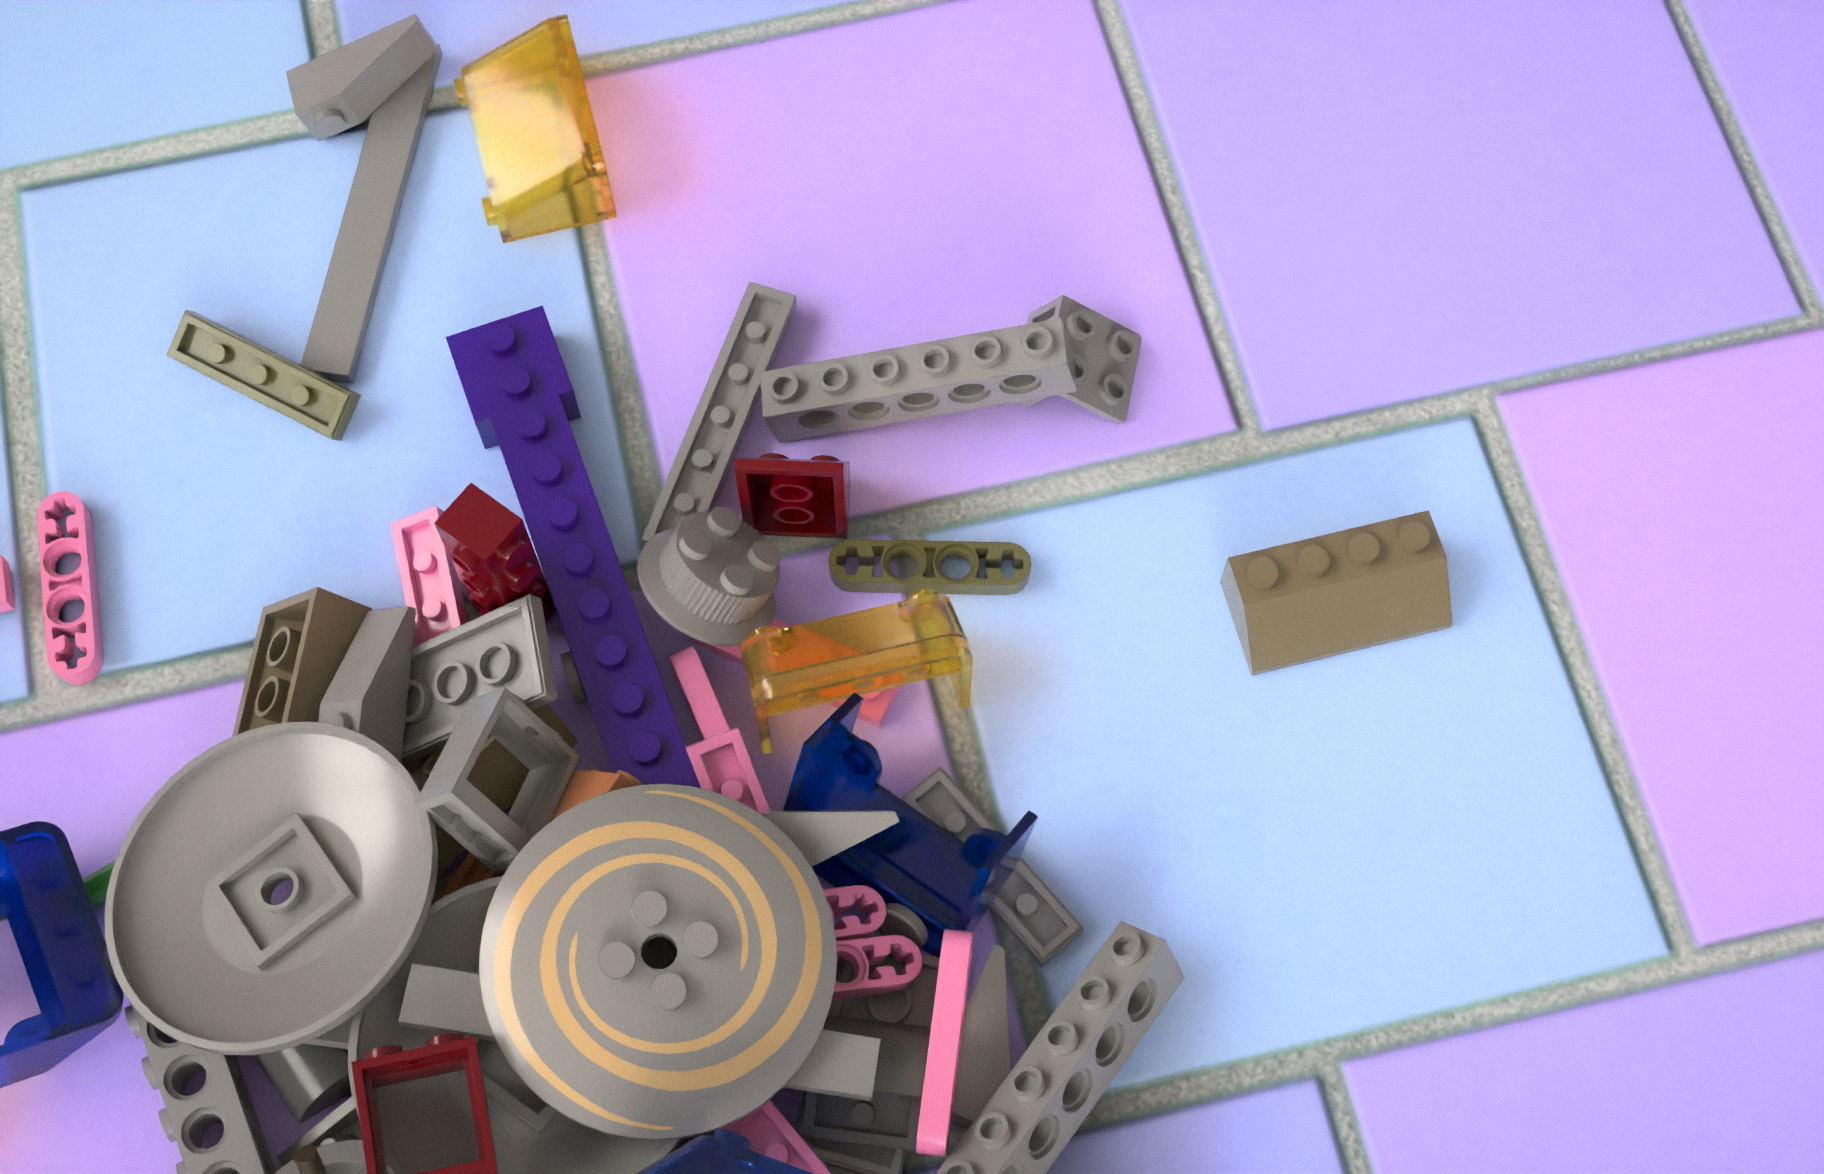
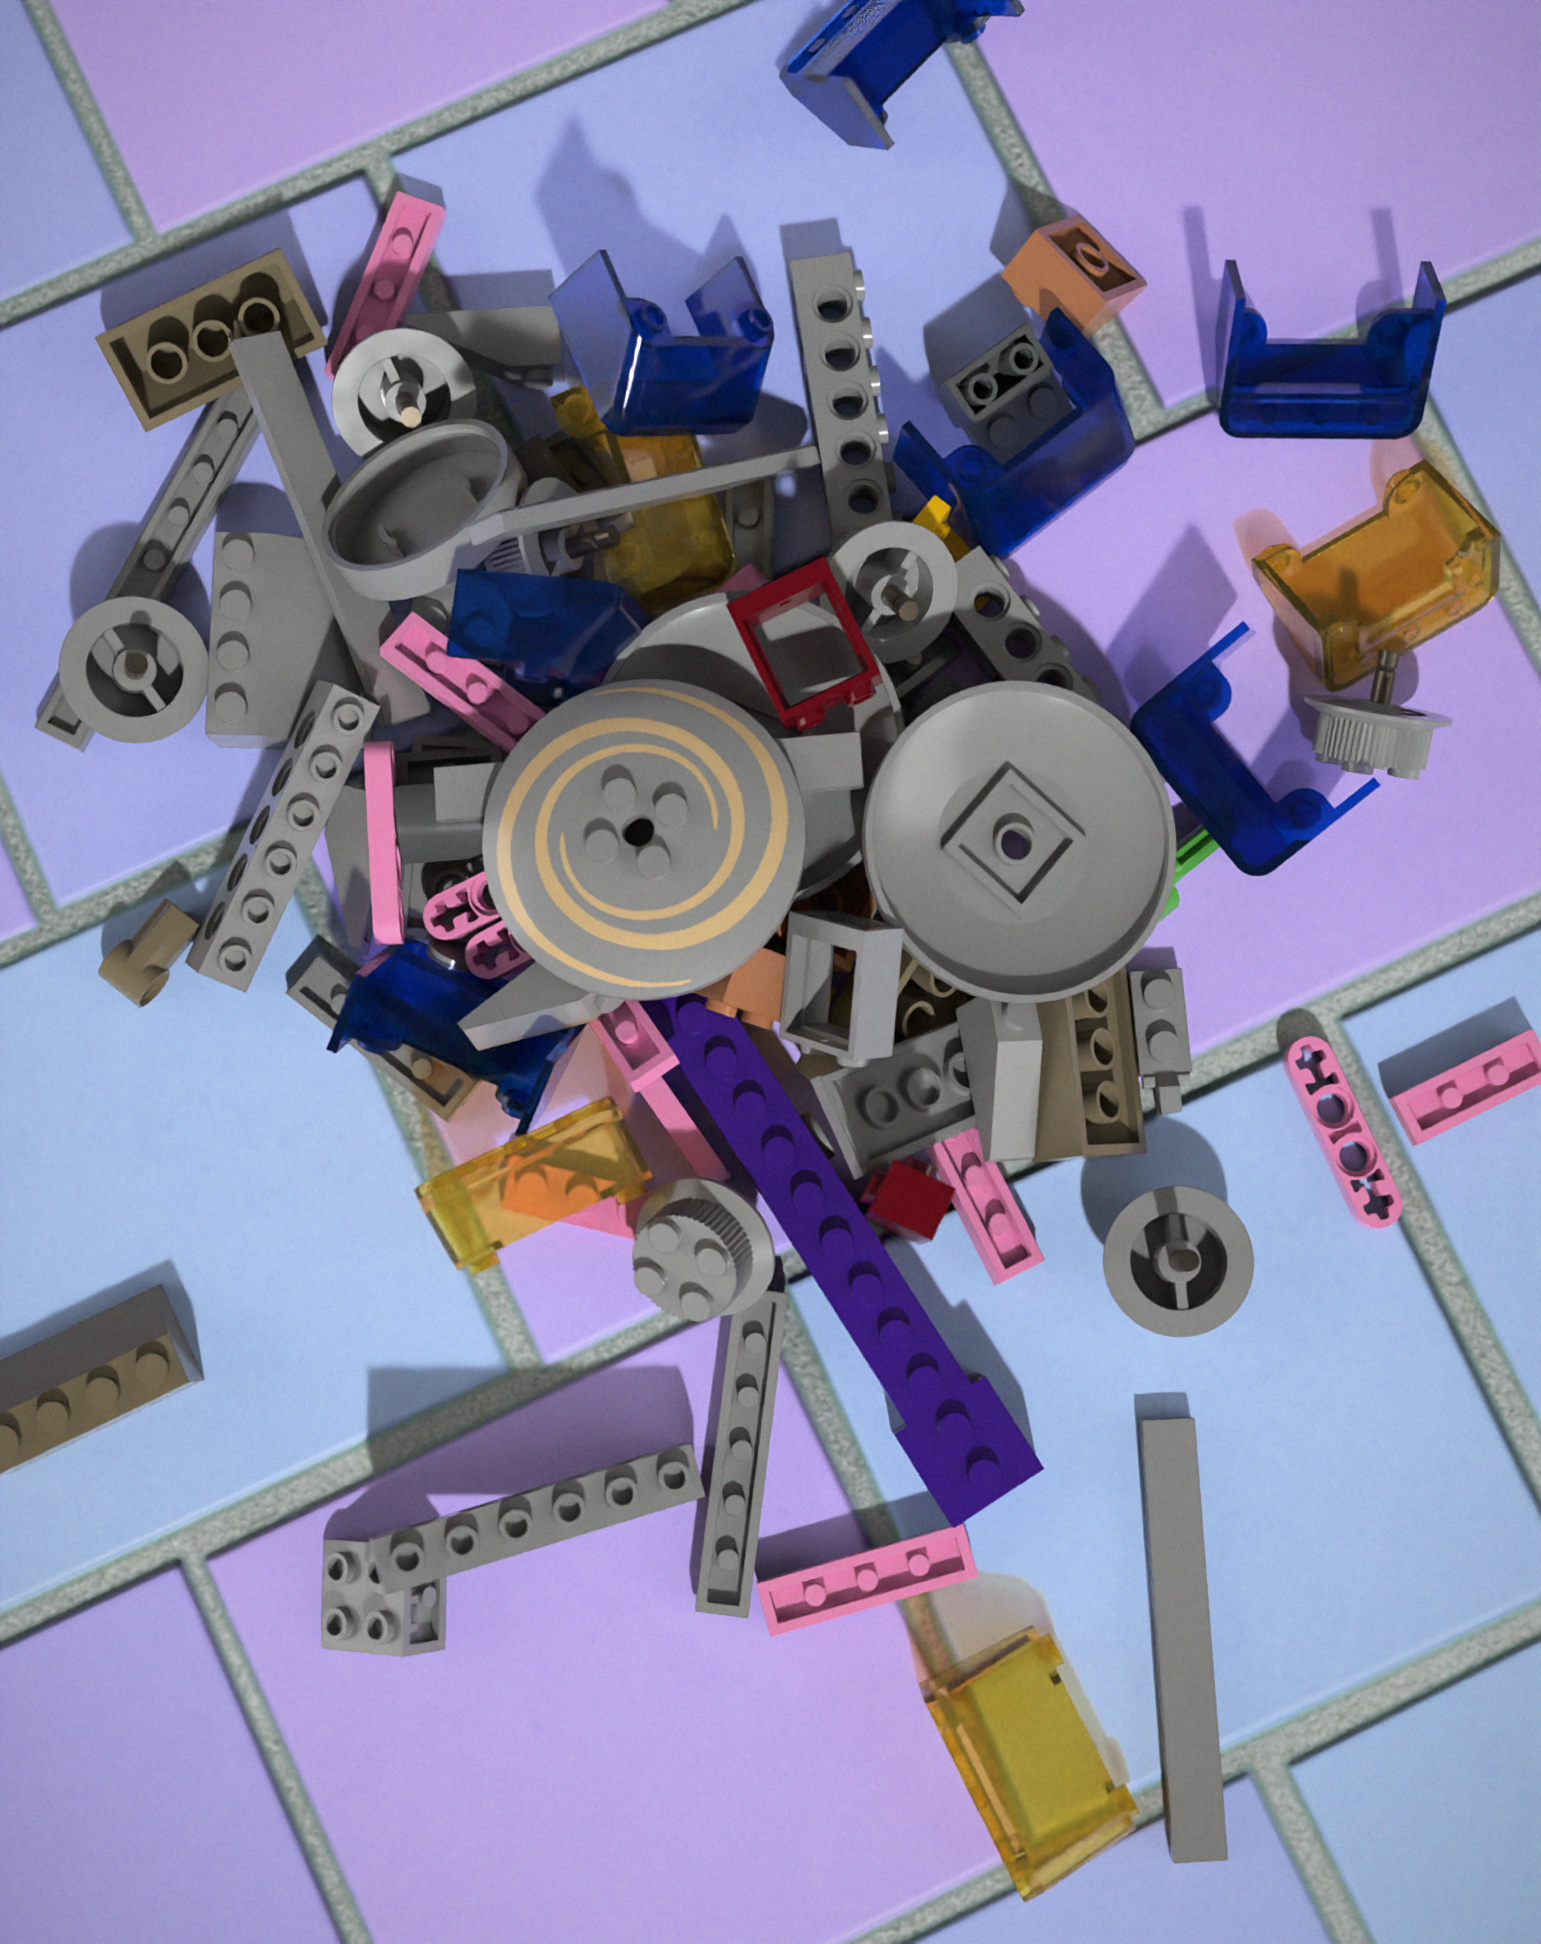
camera: 170 degrees right, 15 degrees up
tile [166,310,361,441] -> none
light grey slope [285,14,438,142] -> none
dark red slope [734,453,851,539] -> none
olive beam [828,539,1032,595] -> none
none -> dark tan piece [98,898,201,1008]
none -> bright pink plate [756,1523,979,1637]
none -> light grey piece [1103,1186,1254,1337]
none -> light grey hinge [1127,968,1192,1115]

